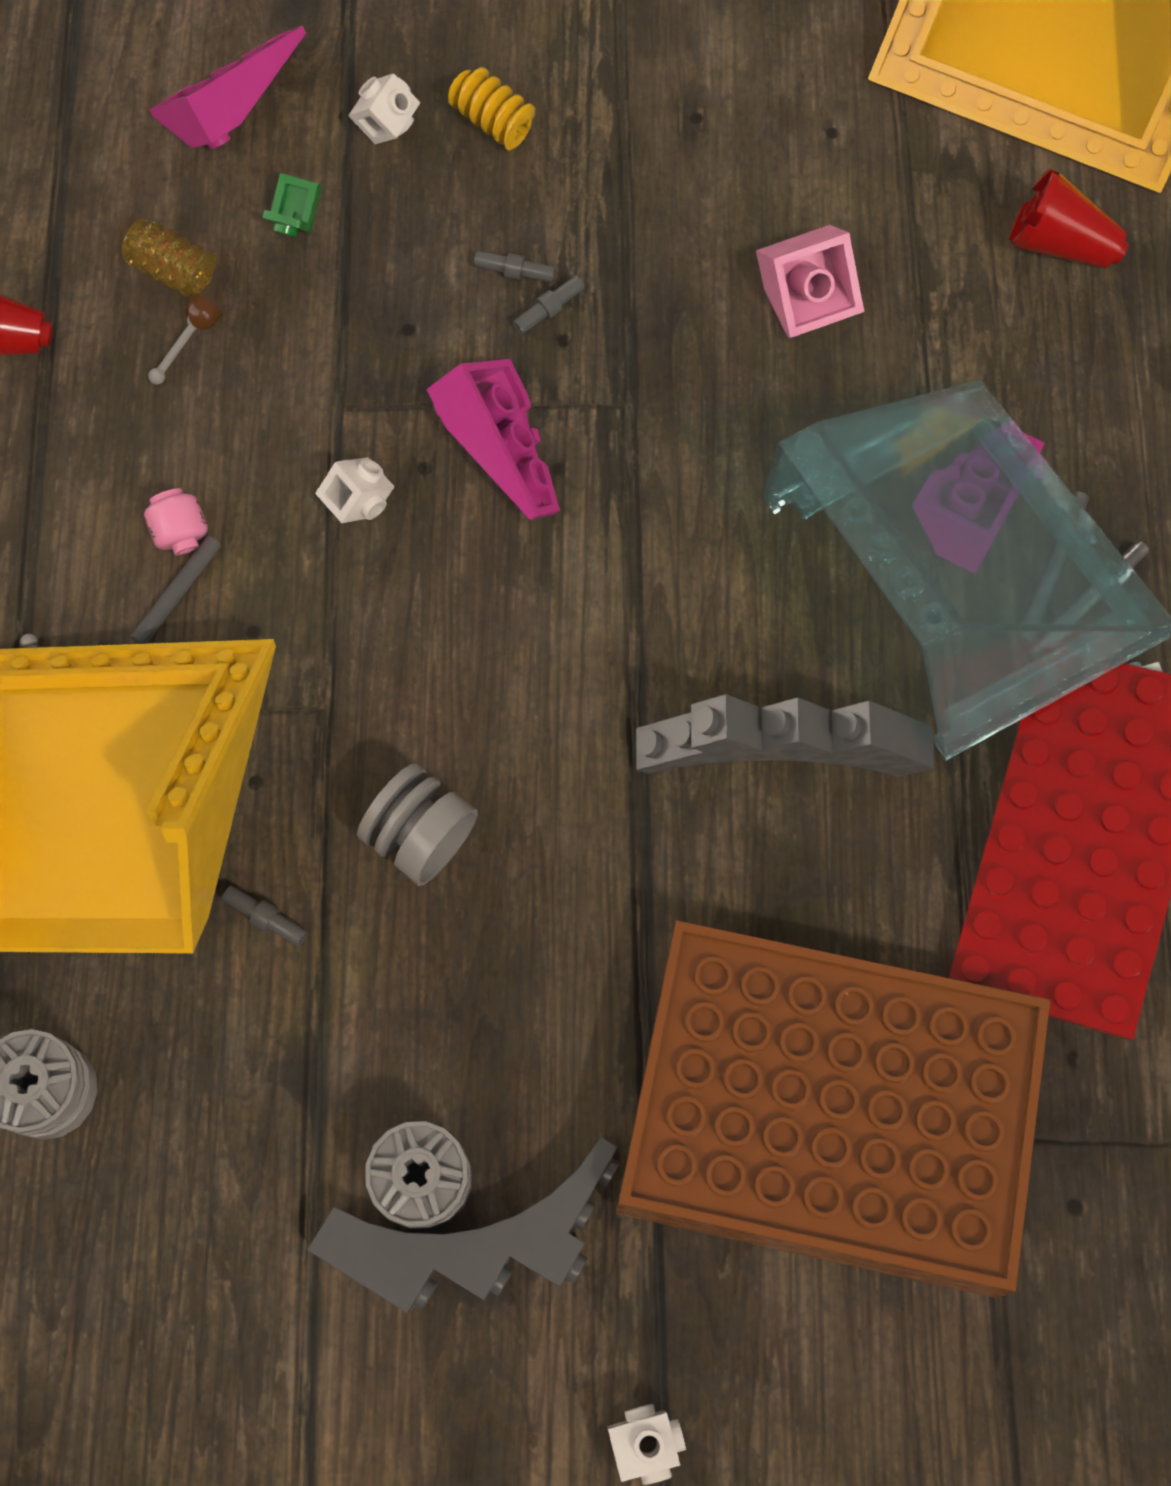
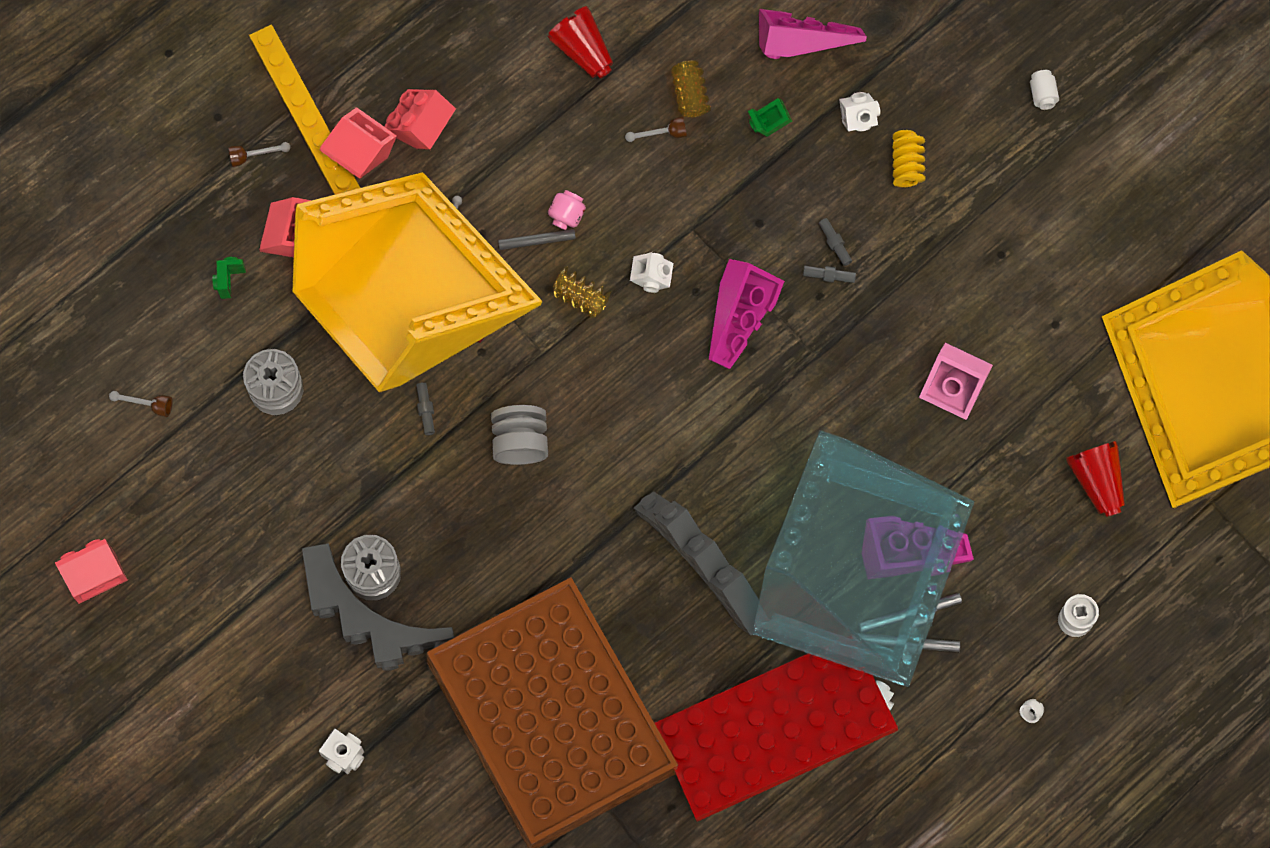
camera: 50 degrees right, 0 degrees up
none -> clear yellow piece [553,266,611,318]

